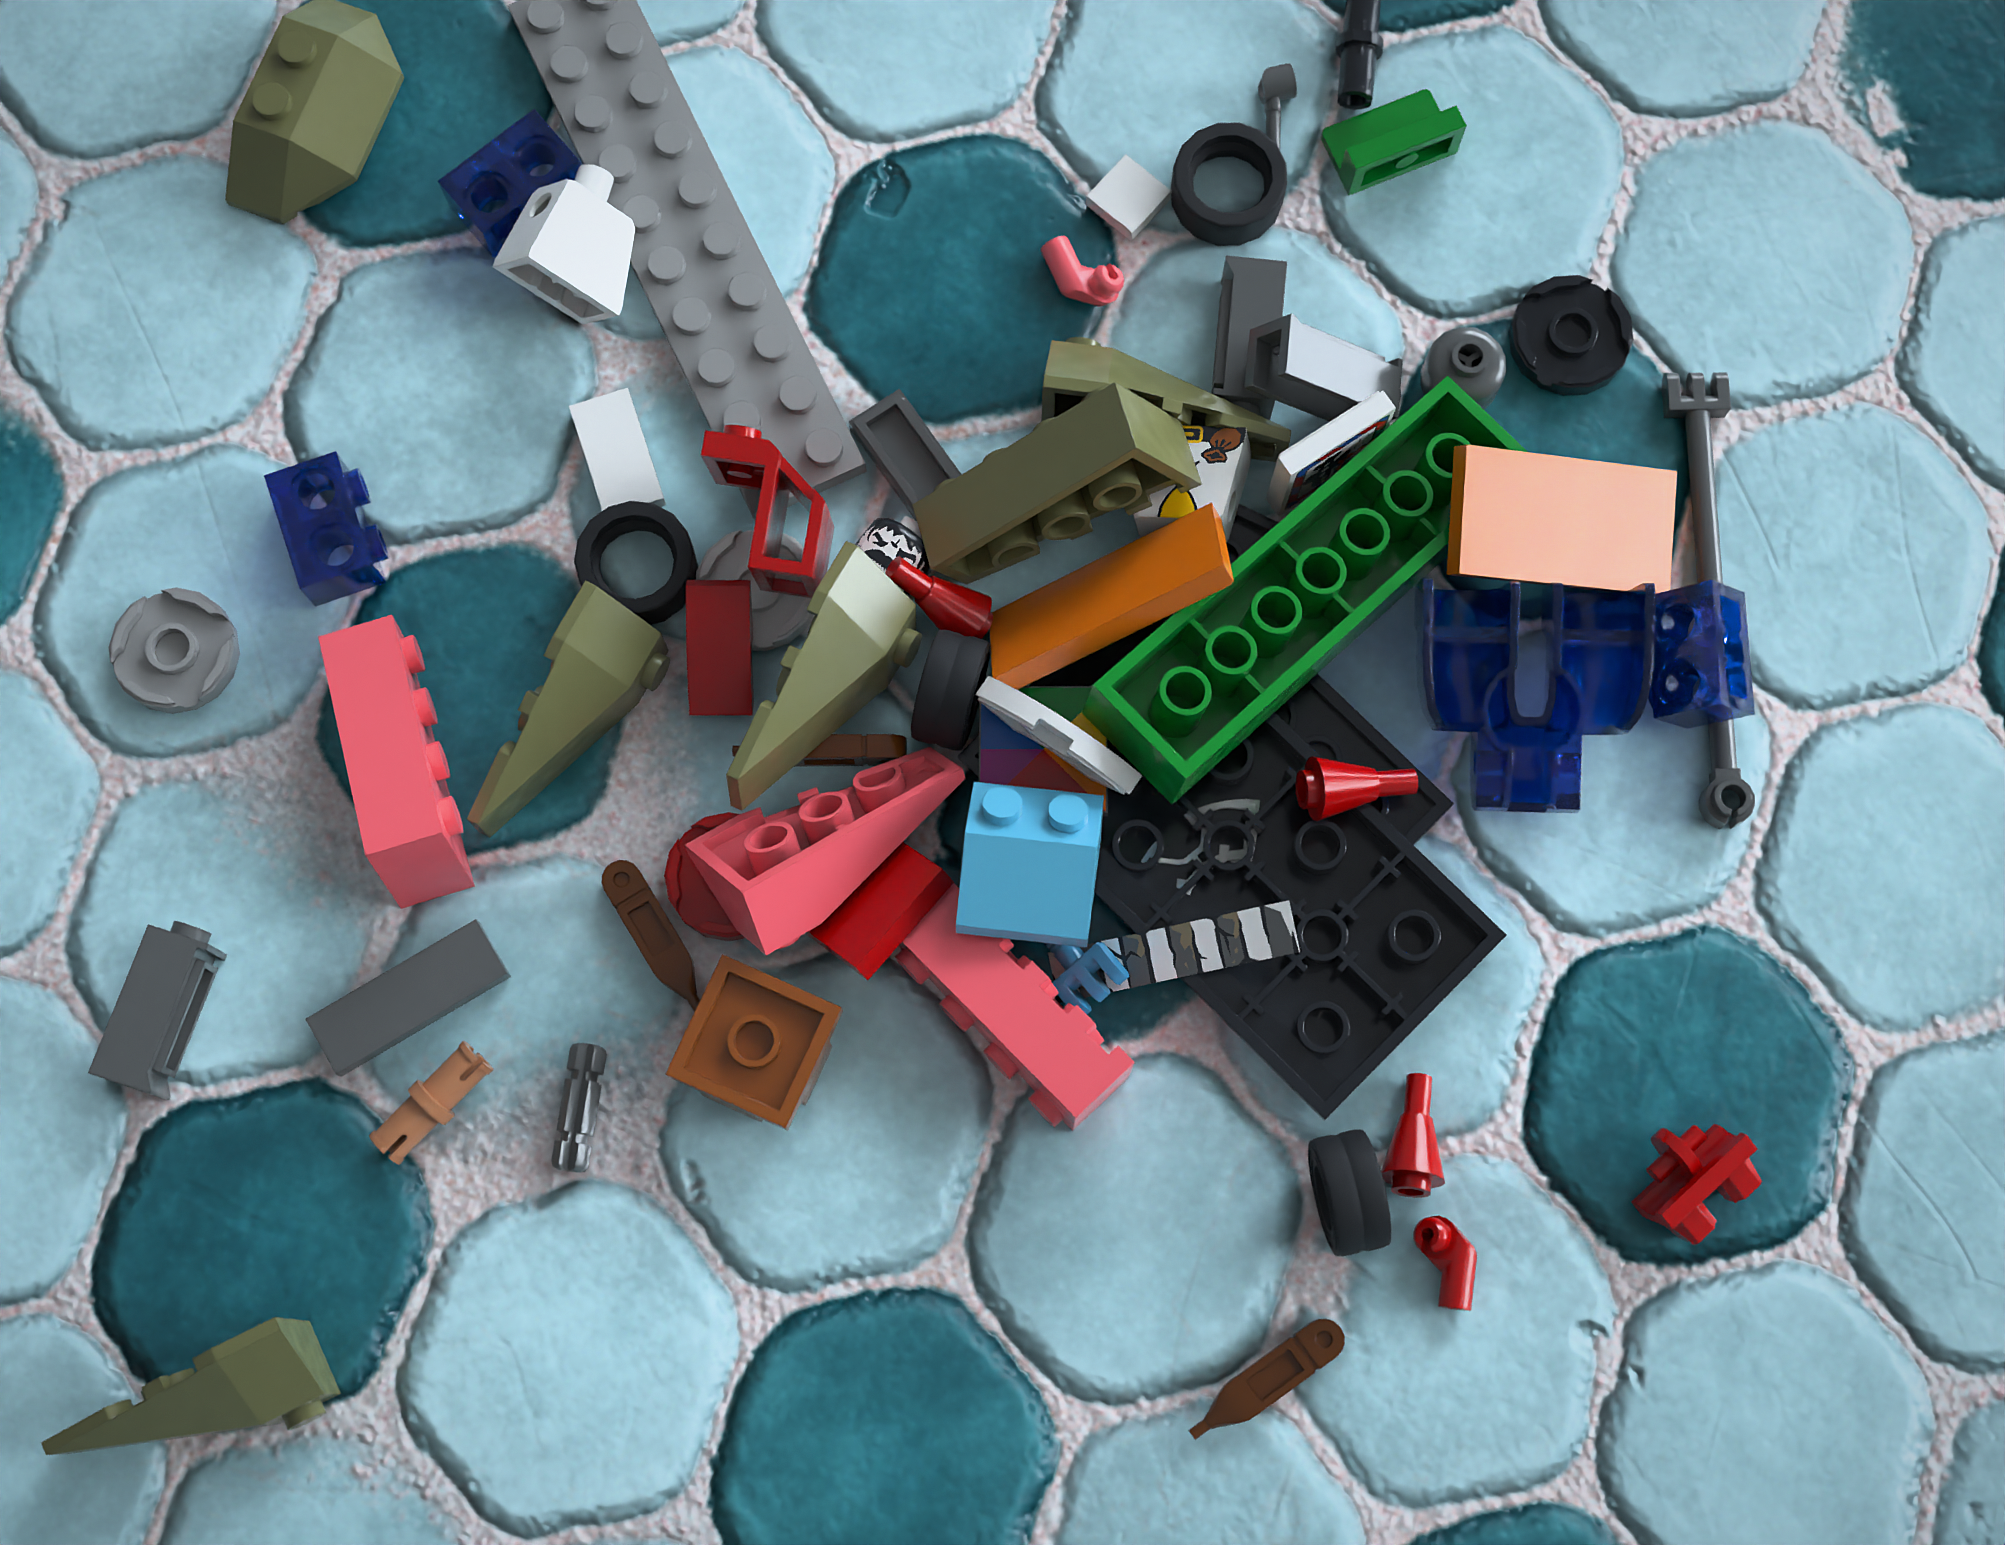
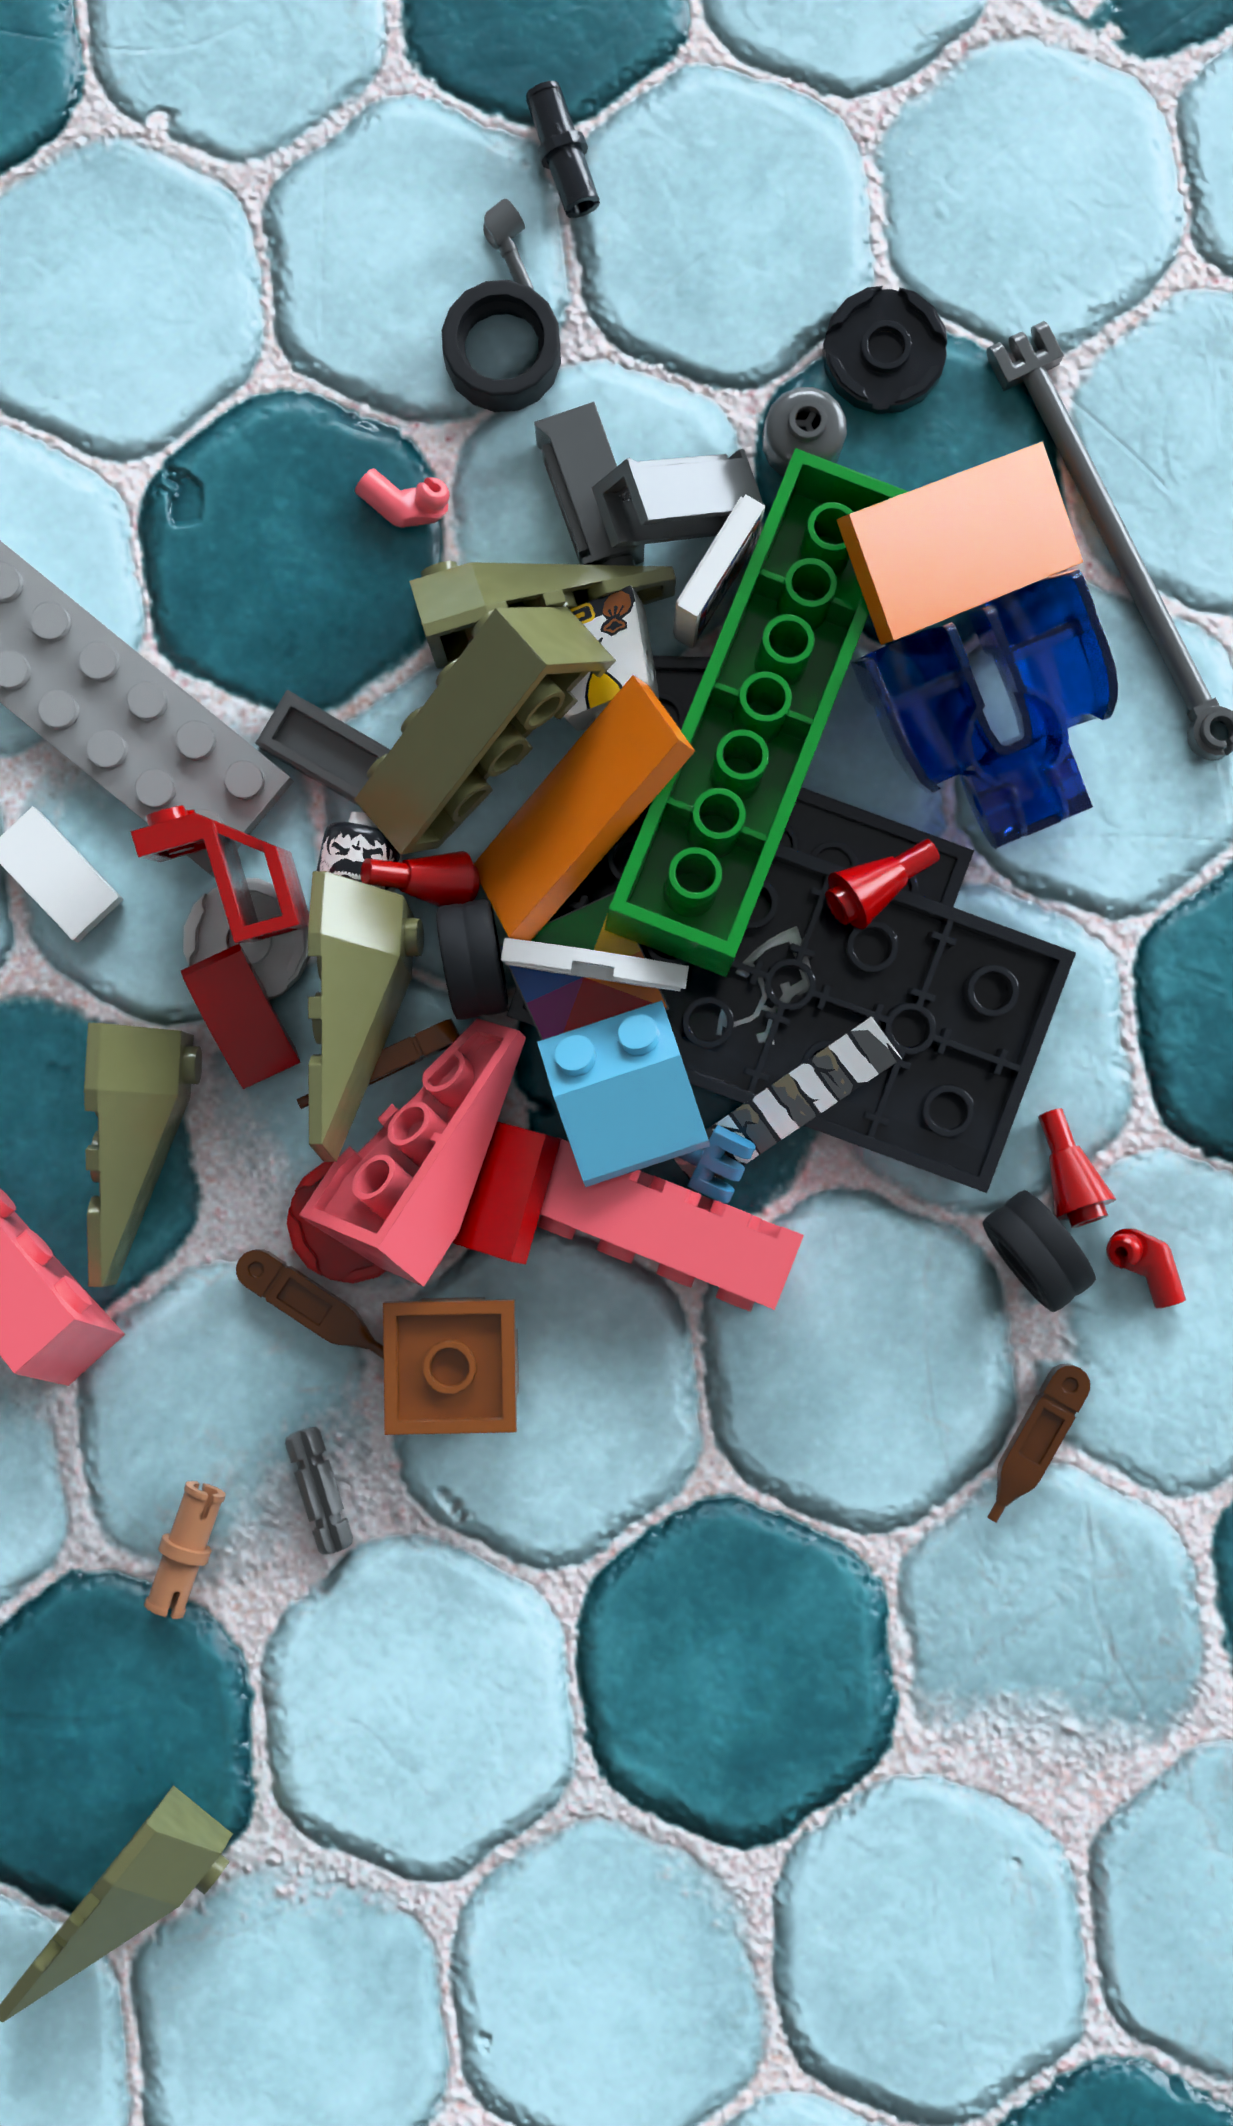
camera: 25 degrees left, 10 degrees up
dark grey tile [305,919,511,1077] -> none
black tyre [574,501,698,625] -> none
white tile [1086,154,1171,241] -> none
green panel [1321,89,1467,196] -> none
clear blue brick [1642,580,1755,729] -> none

